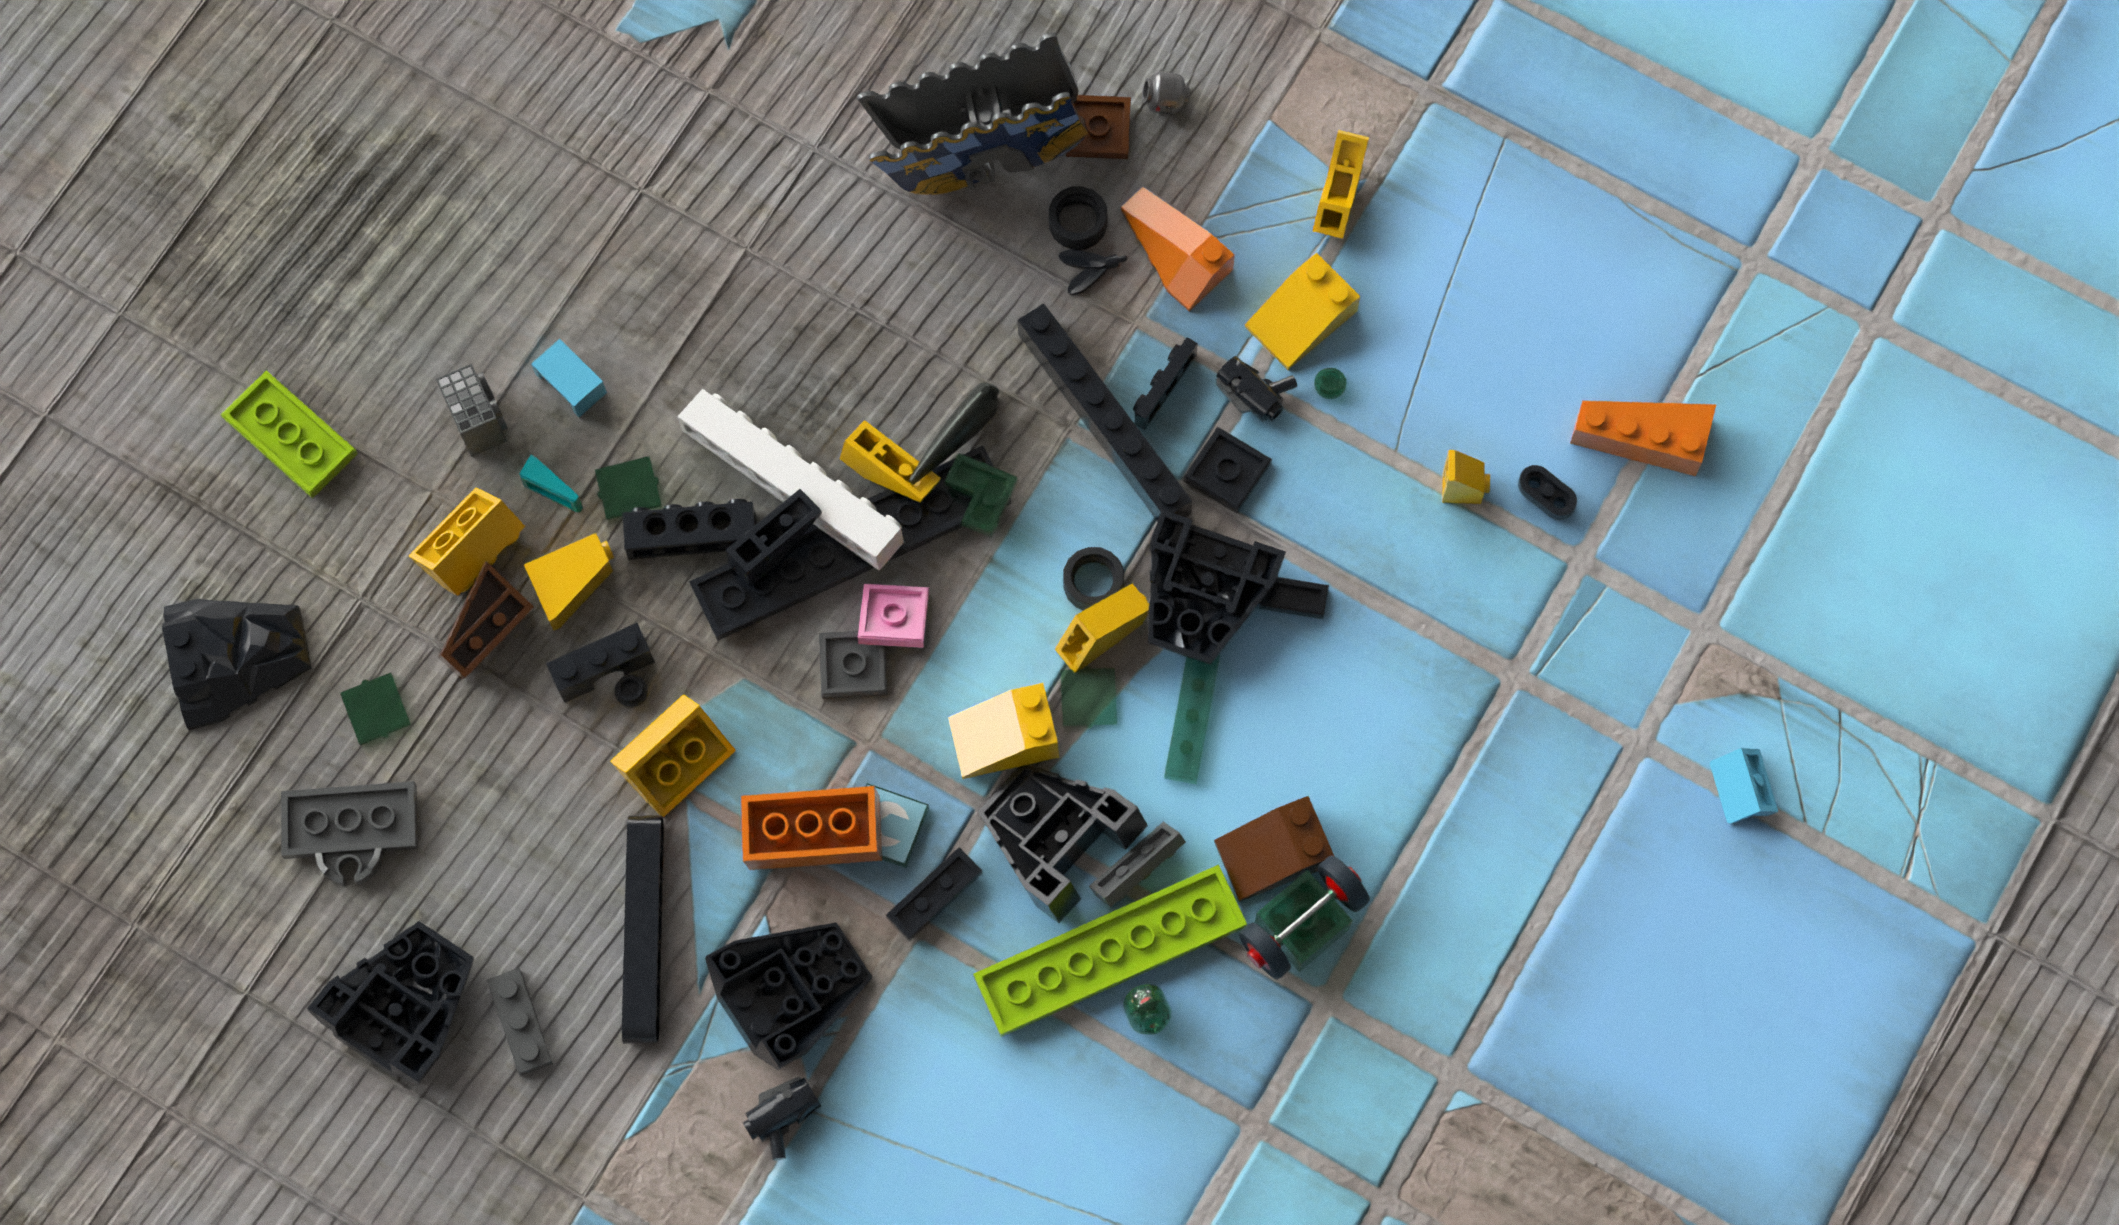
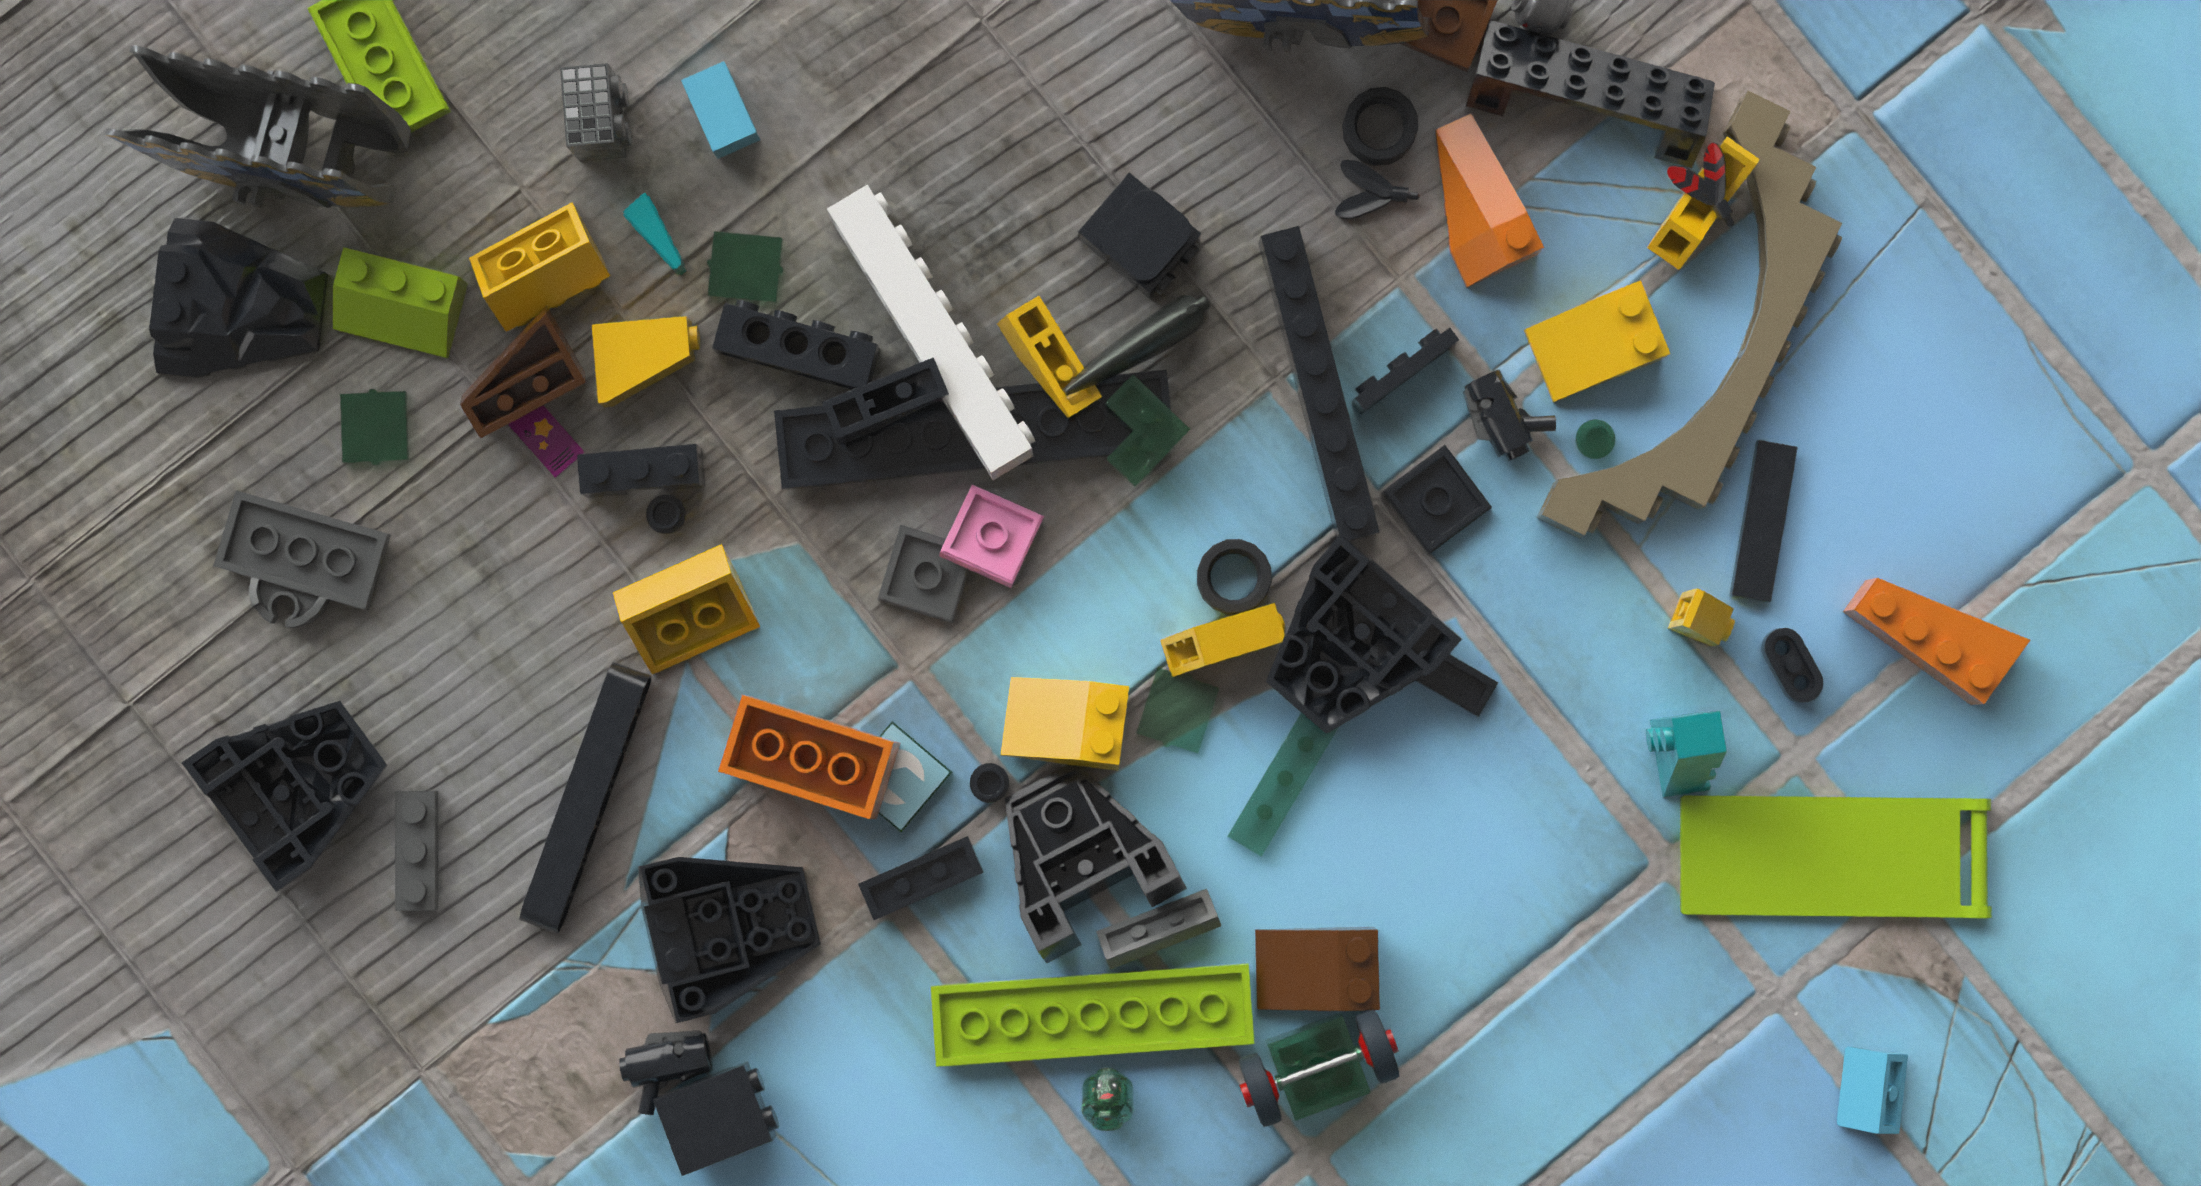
camera: 20 degrees right, 15 degrees up
none -> dark grey animal [106,45,411,208]
none -> lime slope [333,247,468,359]
none -> magenta sticker [508,405,584,478]
none -> black brick [653,1061,779,1176]
none -> black plate [970,763,1009,803]
none -> black brick [1078,172,1202,299]
none -> black bracket [1465,21,1715,168]
none -> dark tan arch [1536,91,1842,538]
none -> teal wedge [1646,711,1727,798]
none -> piece [1667,142,1734,227]
none -> lime flag [1680,795,1992,918]
none -> black tile [1729,440,1798,602]

